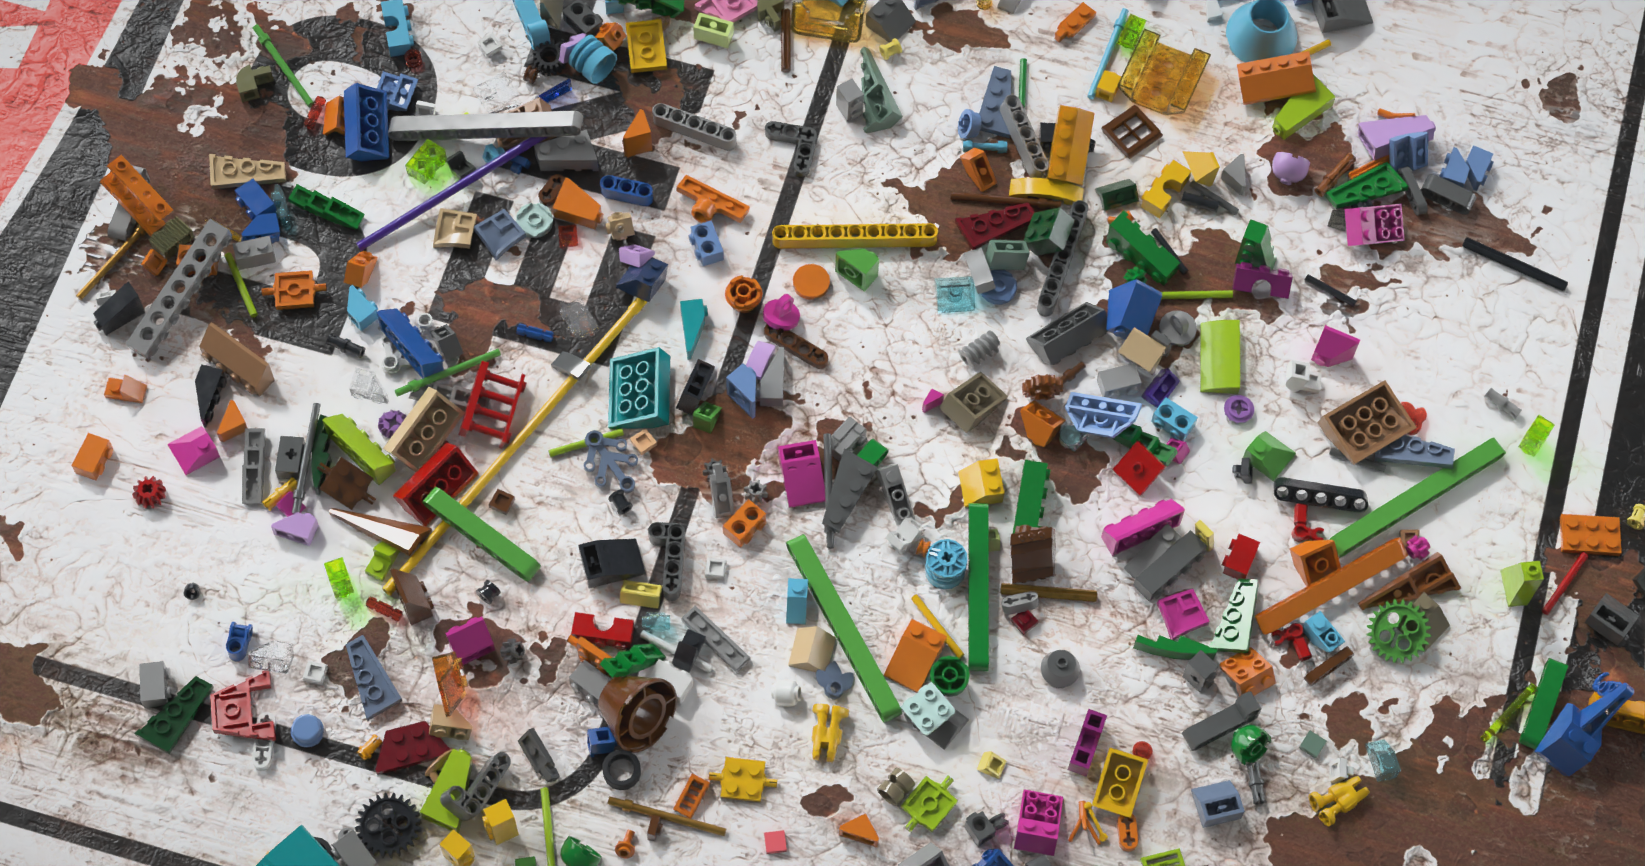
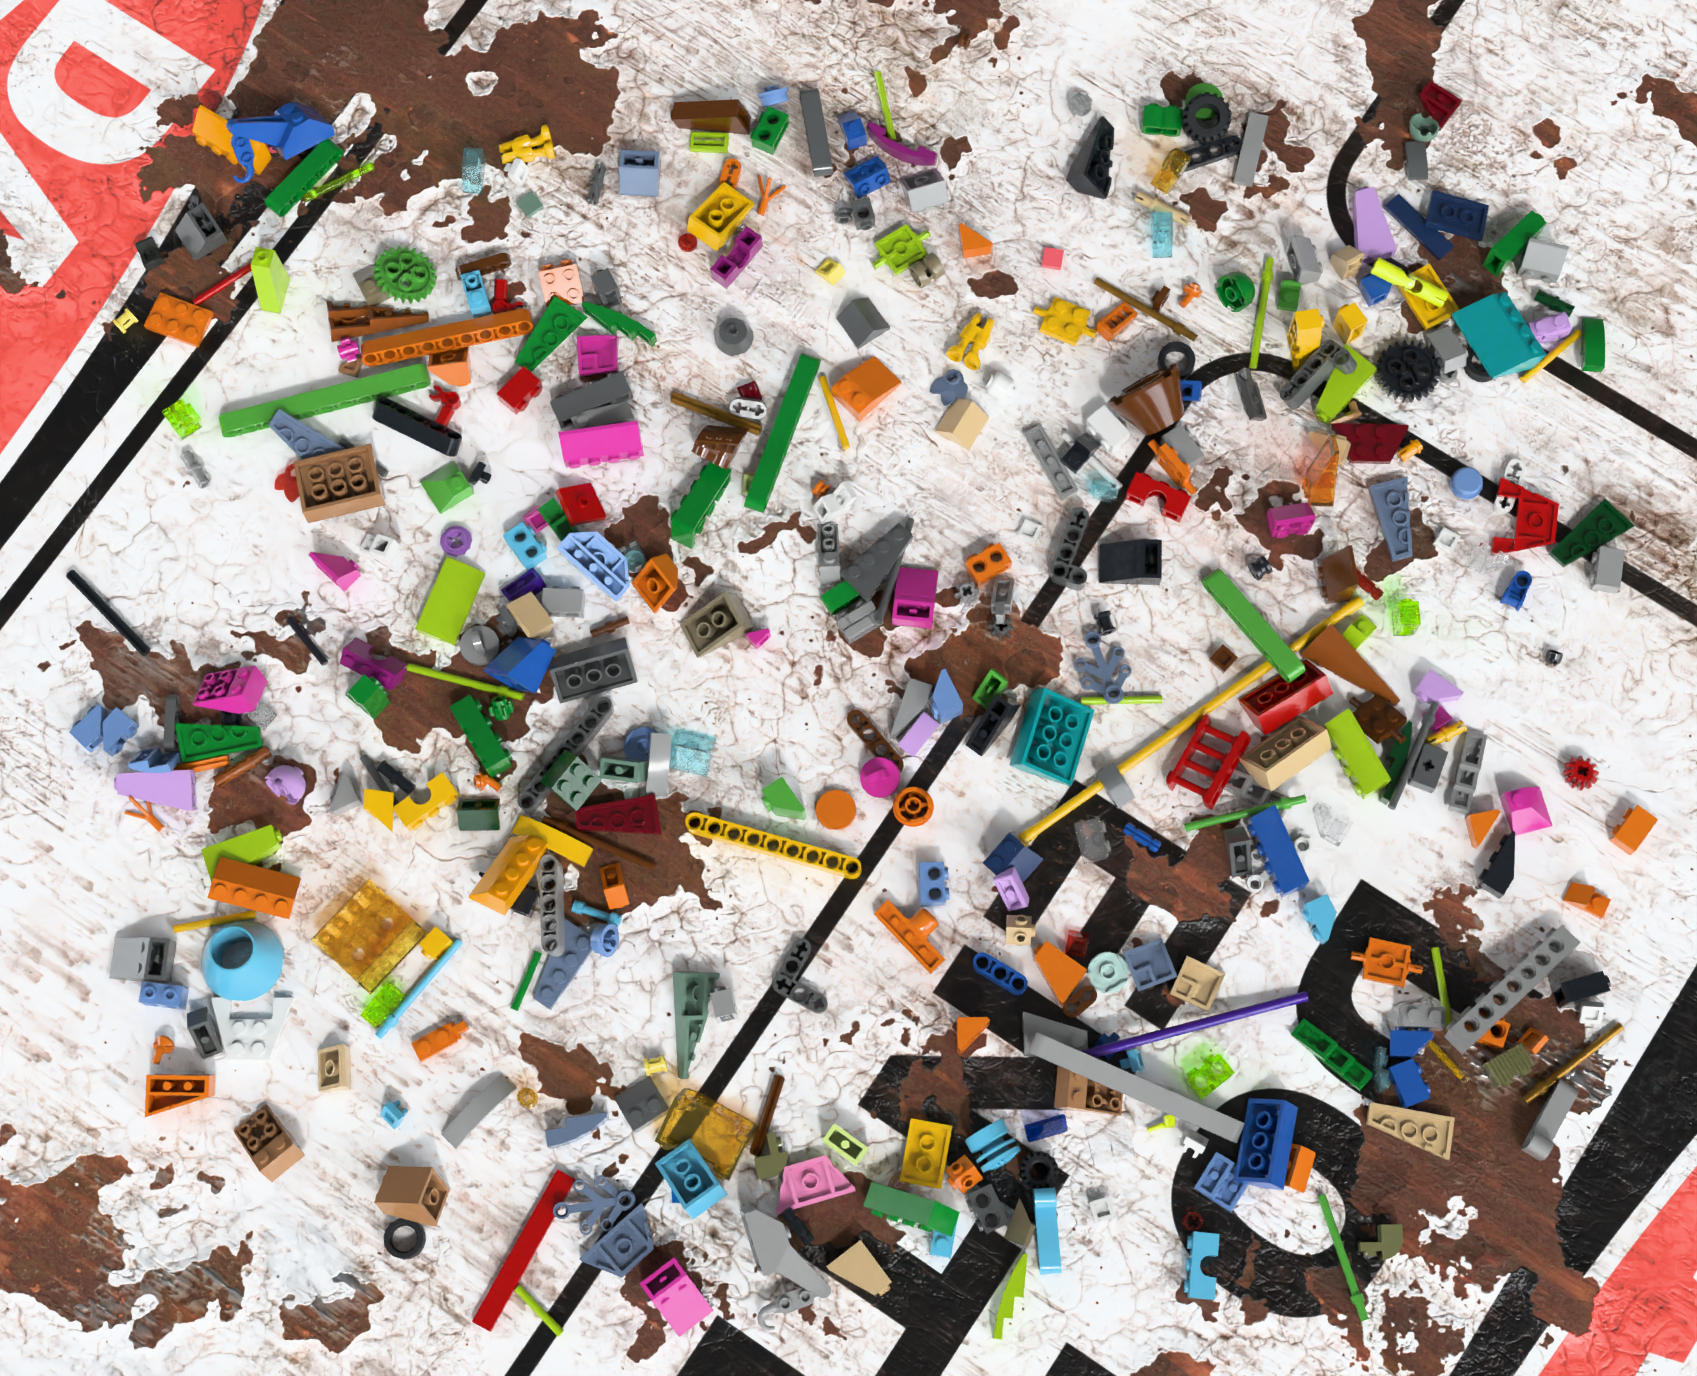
camera: 155 degrees left, 10 degrees up
orange fence [100,154,173,236] -> none
medium nougat slope [199,322,275,397] -> none
clear red axle [304,96,326,129] -> none
black pin [326,333,366,358] -> none
orange slope [344,251,378,288] -> none
medium lavender gear [378,409,407,438] -> none
pearl dark grey bracket [446,151,476,180] -> none
dark grey gear [500,638,525,664] -> none
reddish brown bush [523,66,539,84] -> none
lavender slope [559,33,586,63] -> none
green slope [600,644,666,678] -> none
light yellow slope [620,580,662,608] -> none
light nougat plate [630,428,657,456] -> none
light grey beam [652,103,737,151] -> none
teal slope [680,299,708,360] -> none
bright green beam [786,534,902,723] -> none
medium azure slope [786,578,808,625] -> none
light aqua bracket [900,682,955,736] -> none
medium azure wheel [925,539,968,590] -> none
green cylinder [930,656,970,697] -> none
light grey piece [958,330,1000,369] -> none
yellow slope [958,458,1004,507] -> none
dark pink slope [1014,789,1063,856] -> none
dark orange gear [1022,374,1064,400] -> none
yellow hinge [1084,802,1108,842] -> none
reddish brown piece [1101,105,1163,159] -> none
black bar [1151,228,1189,275] -> none
dark grey beam [1182,692,1262,751] -> none
light yellow tile [1195,520,1214,552] -> none
green cylinder [1231,725,1271,765] -> none
dark grey beam [1420,174,1477,215] -> none

